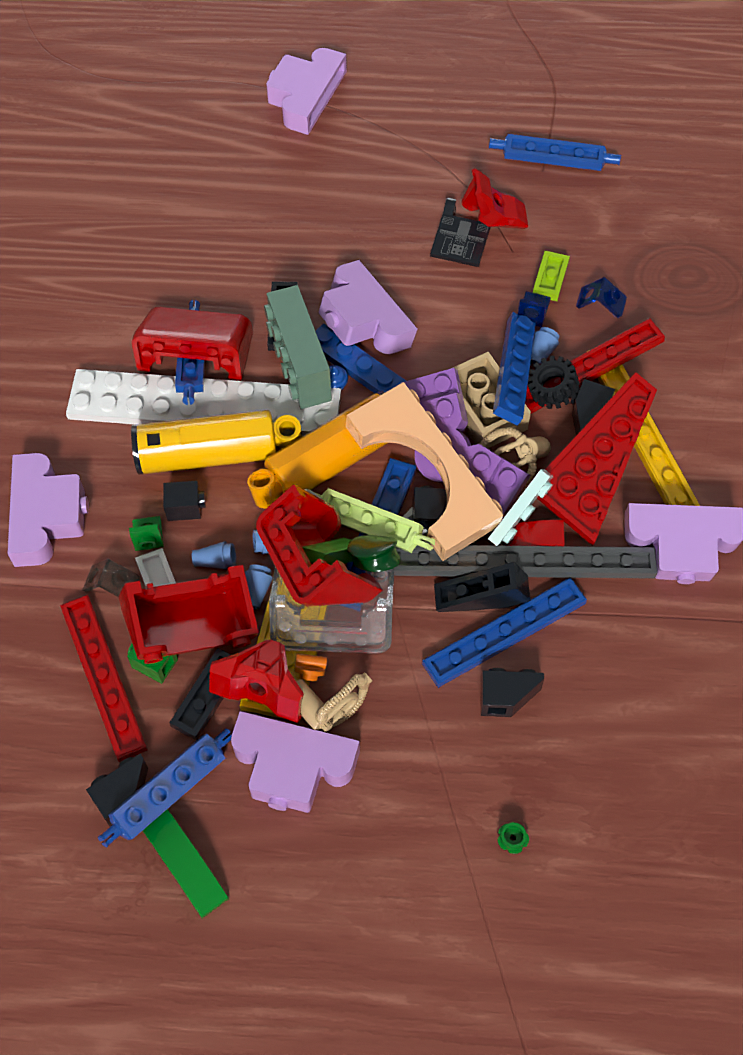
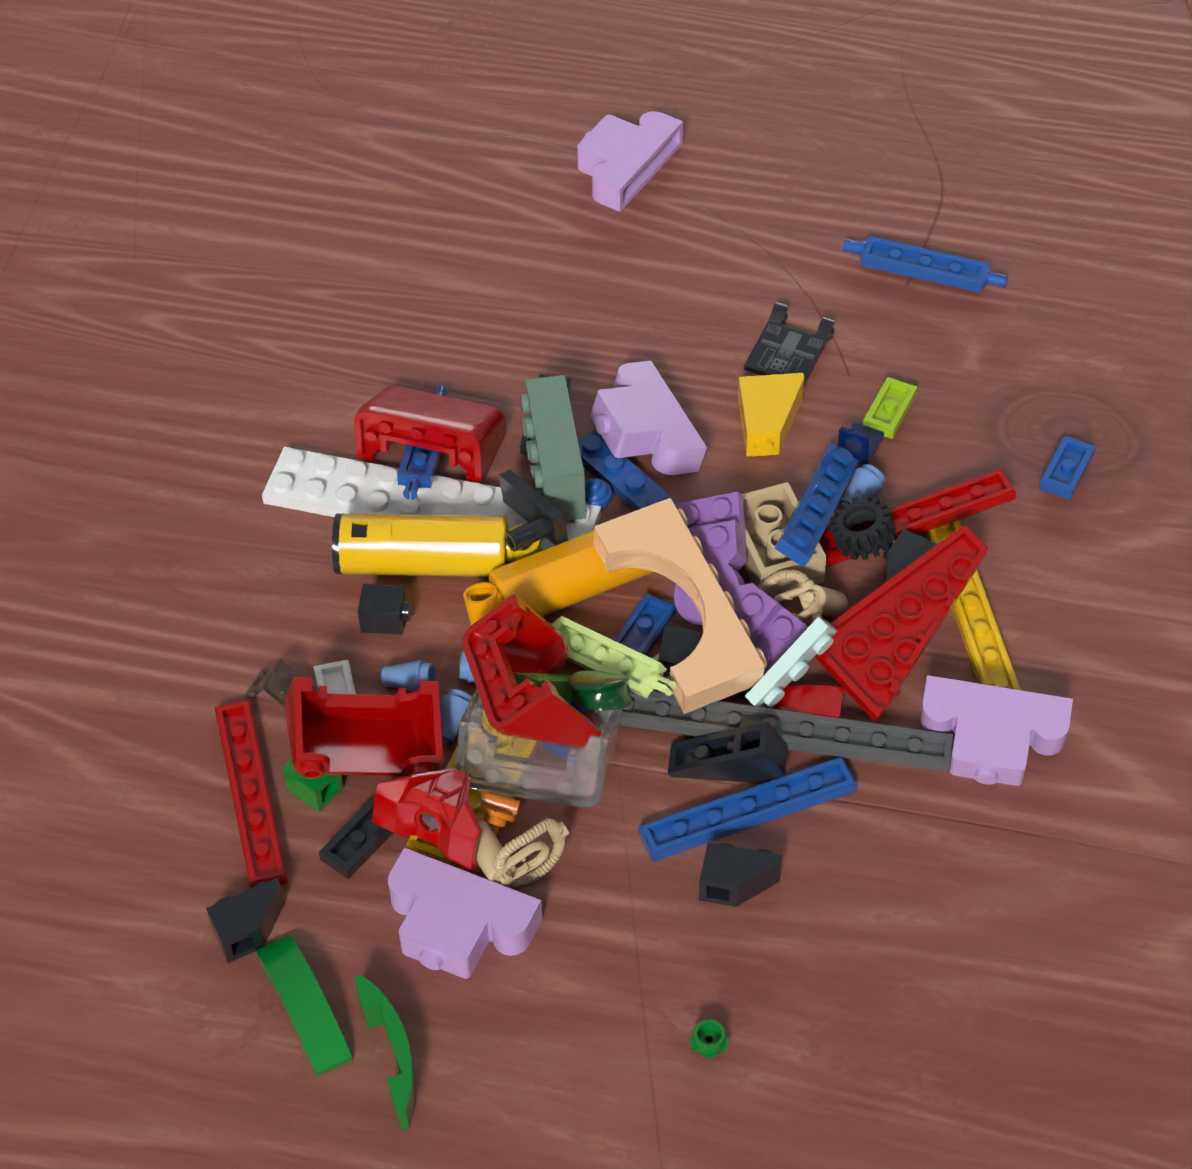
camera: 10 degrees right, 10 degrees down
lavender brick [8,453,89,567] -> none
blue plate [98,728,232,848] -> none
green bracket [129,516,164,551] -> none
red piece [461,168,528,229] -> none
clear blue bracket [576,277,627,318] -> none
none -> green slope [354,975,416,1131]
none -> black piece [499,469,568,552]
none -> yellow slope [738,373,804,457]
none -> blue plate [1039,436,1096,500]

